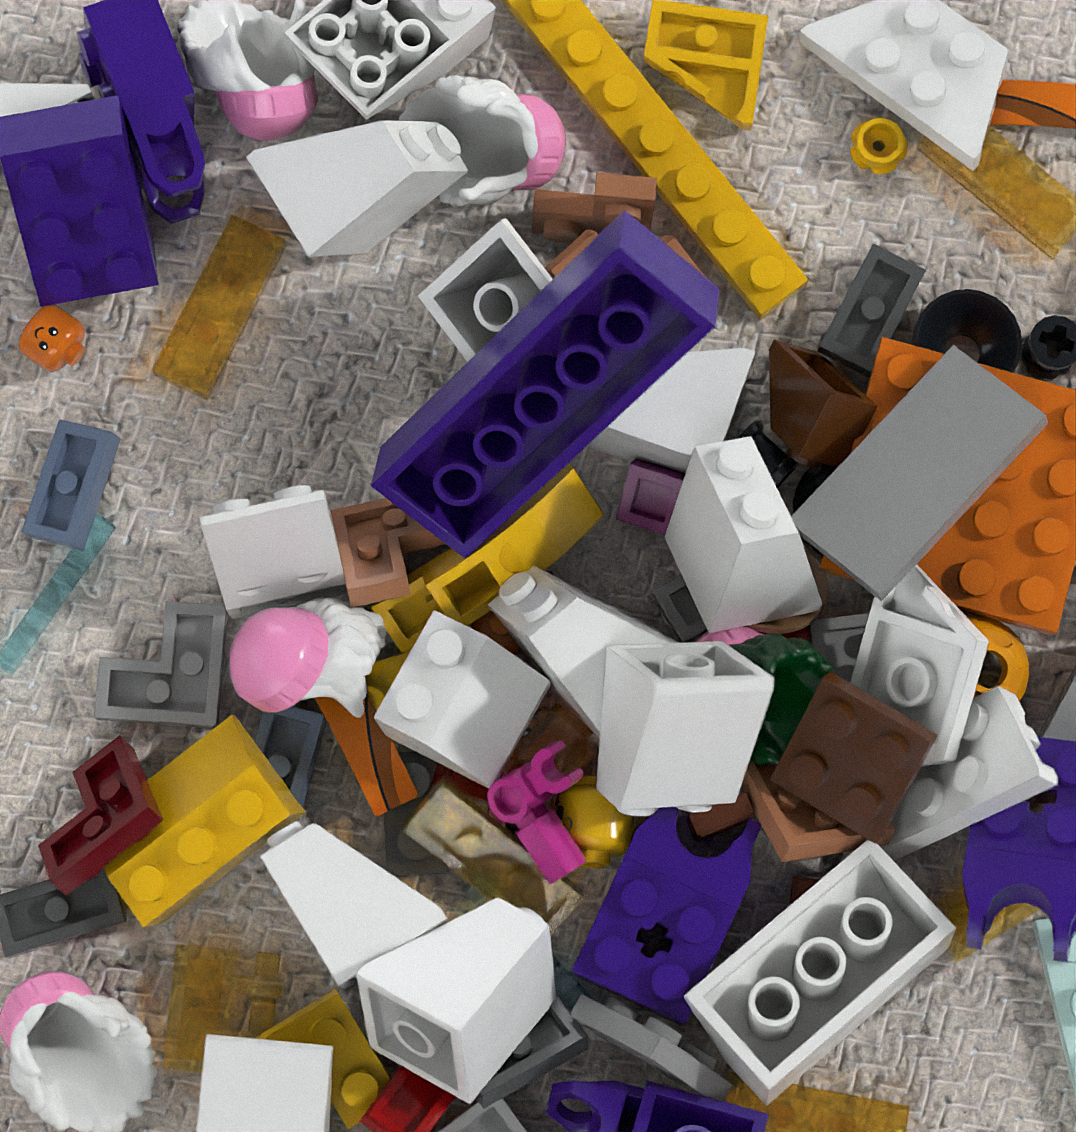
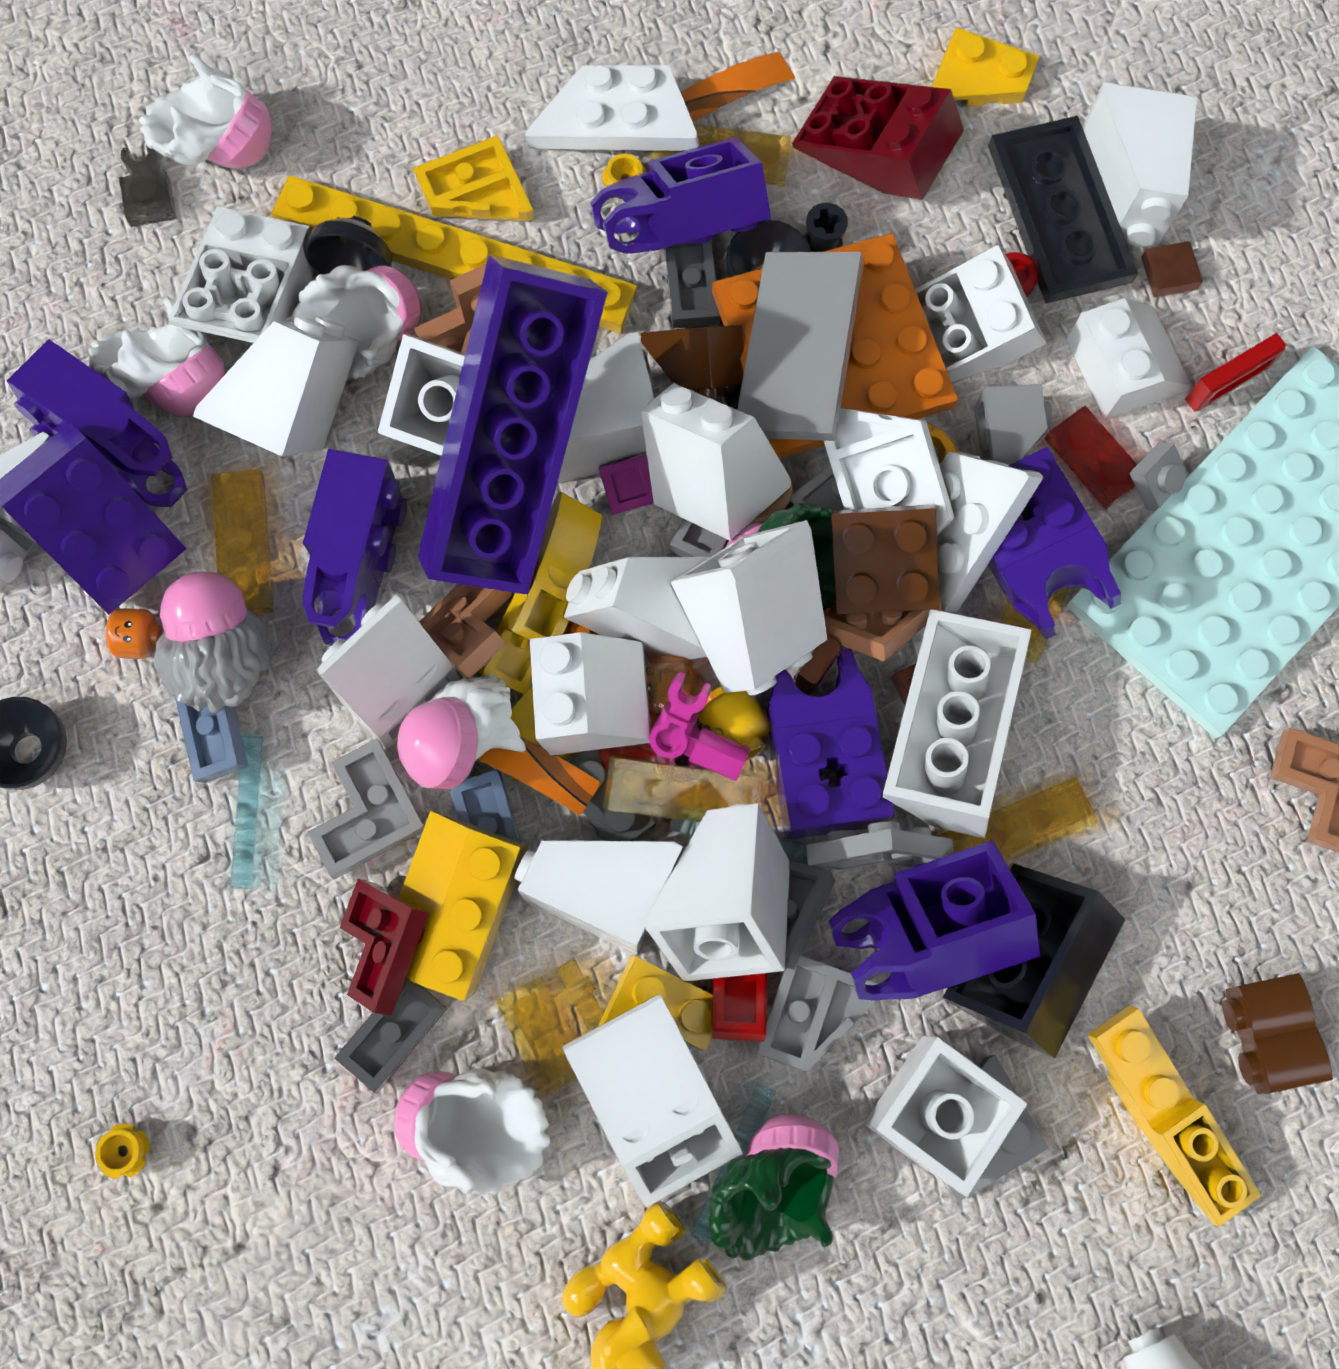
camera: 35 degrees left, 5 degrees down
none -> light grey hair [154,571,272,713]
none -> dark purple brick [302,449,407,646]
none -> black piece [304,216,393,274]
none -> dark purple brick [590,137,771,254]

